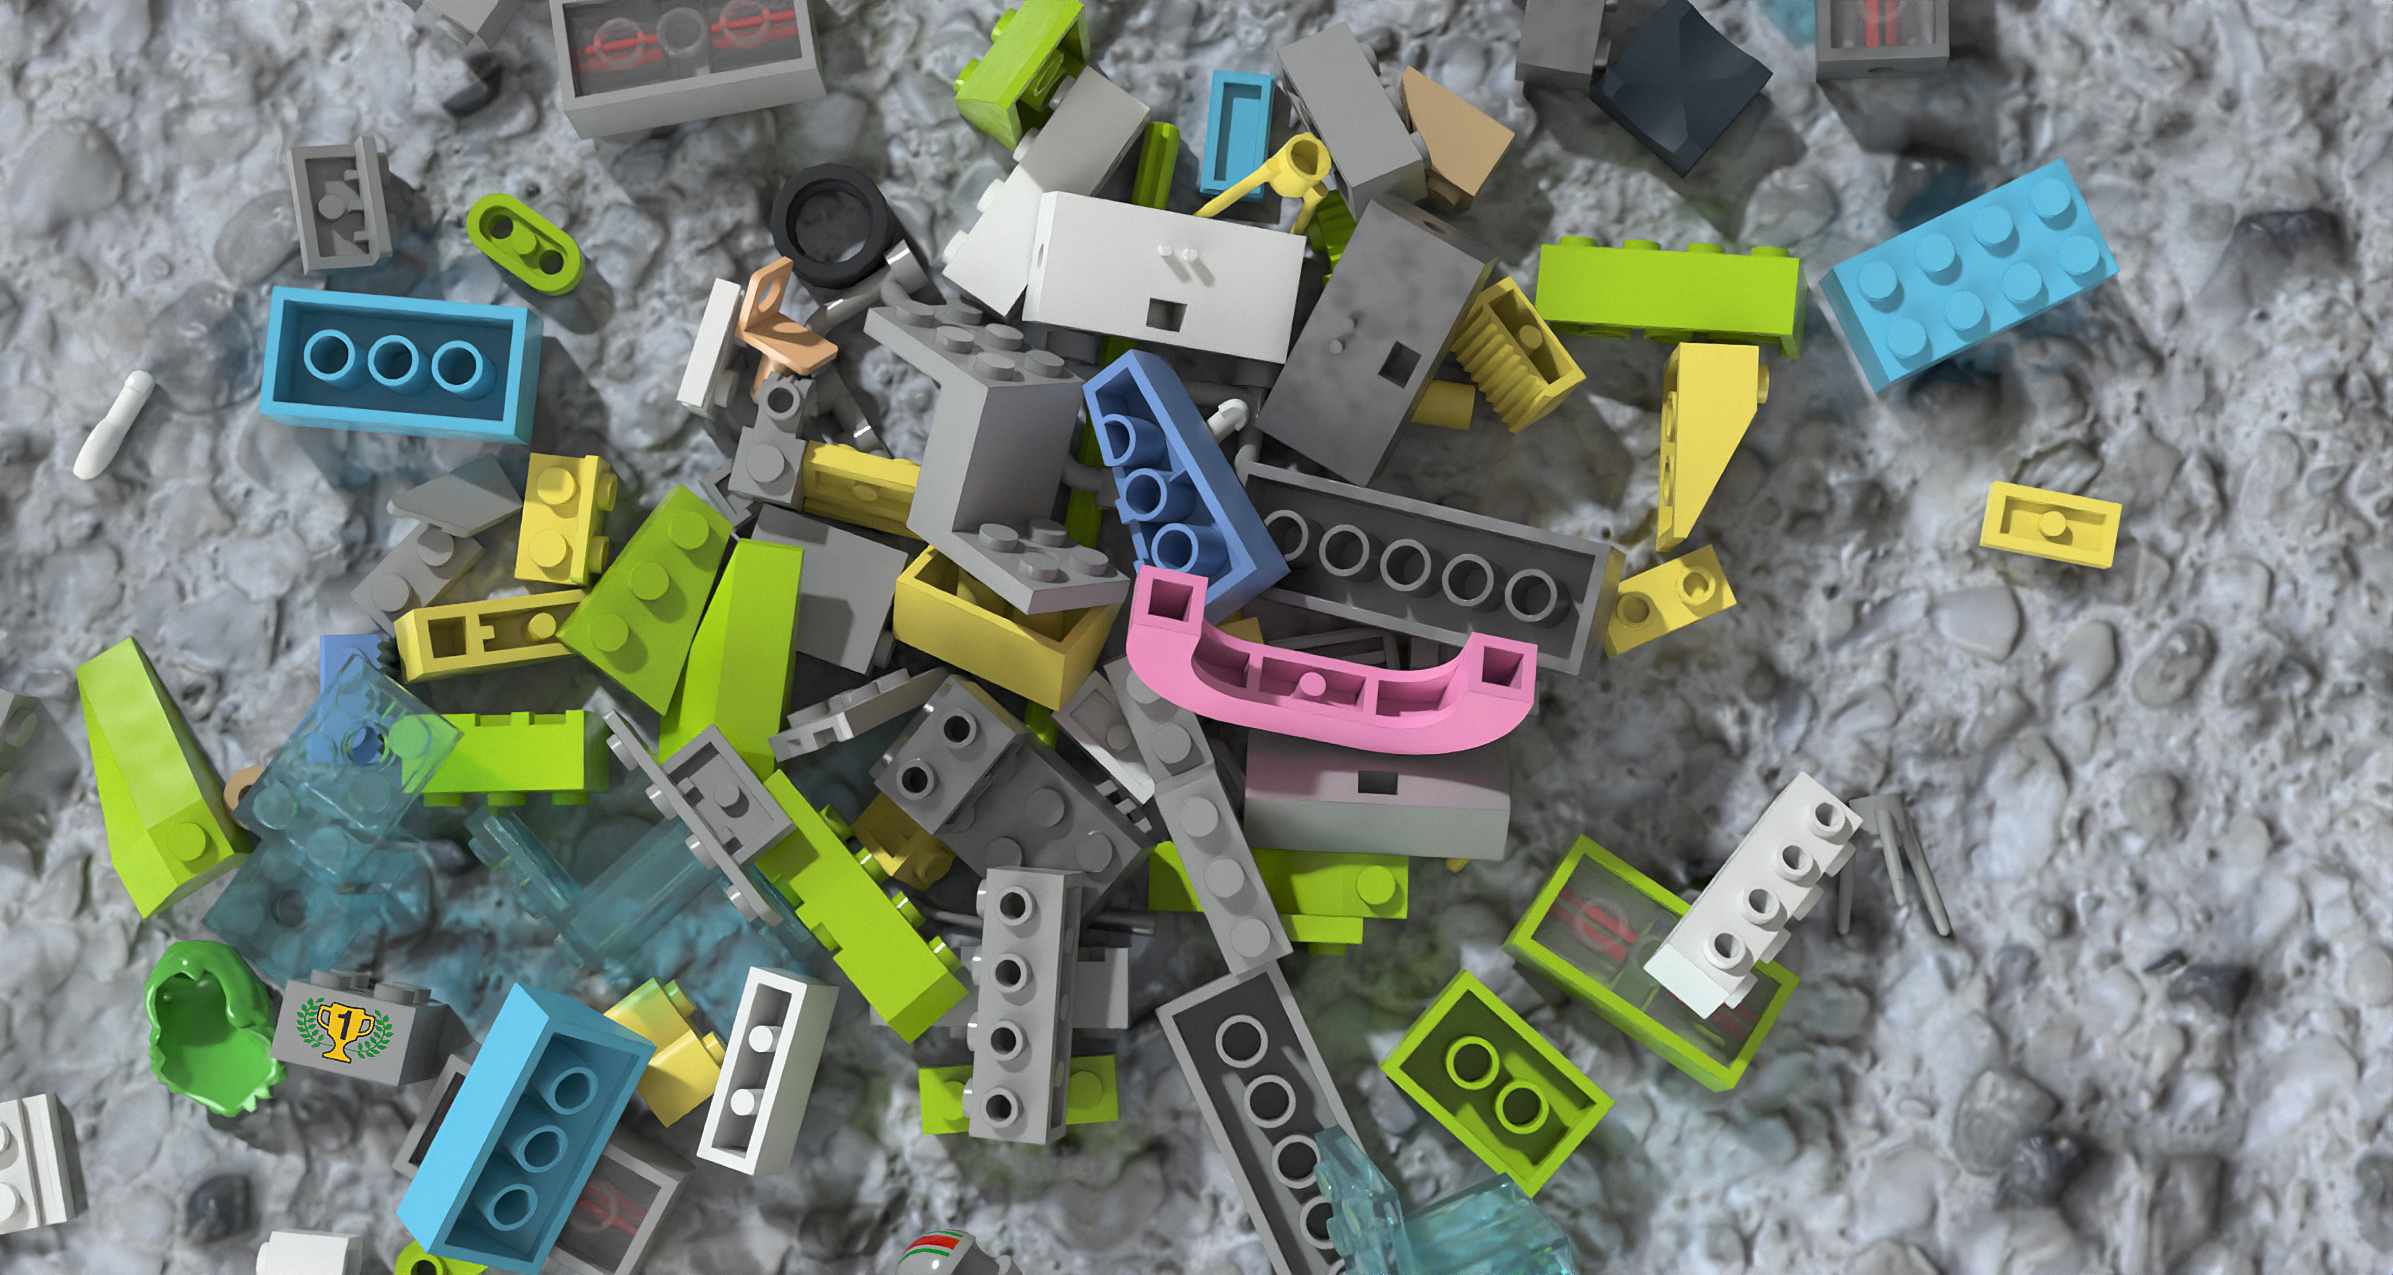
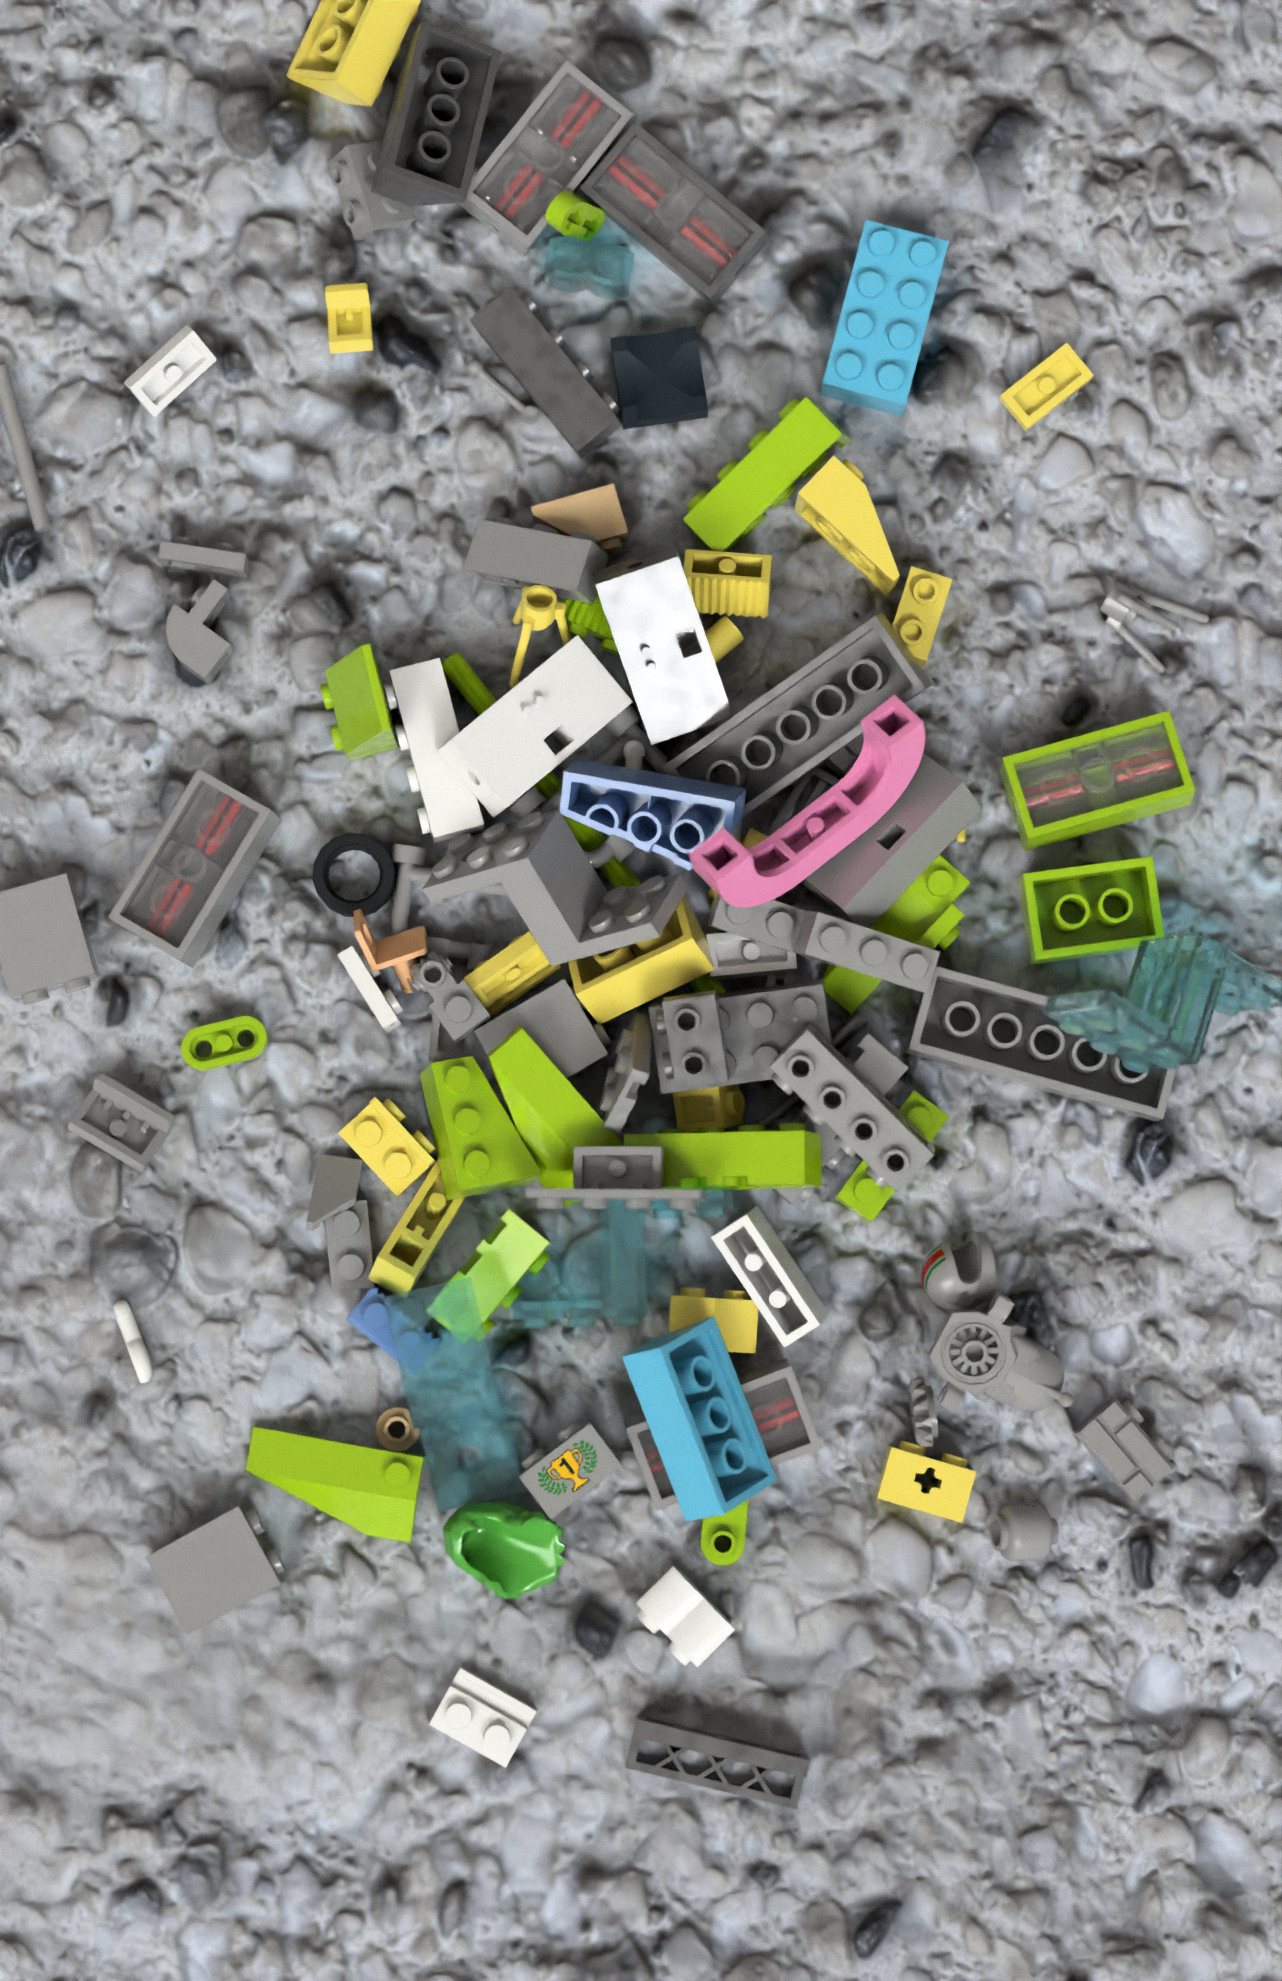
camera: 60 degrees left, 0 degrees up
medium azure brick [258,286,544,446] -> none
medium azure tile [1200,69,1275,203] -> none
white brick [1643,770,1863,1019] -> none

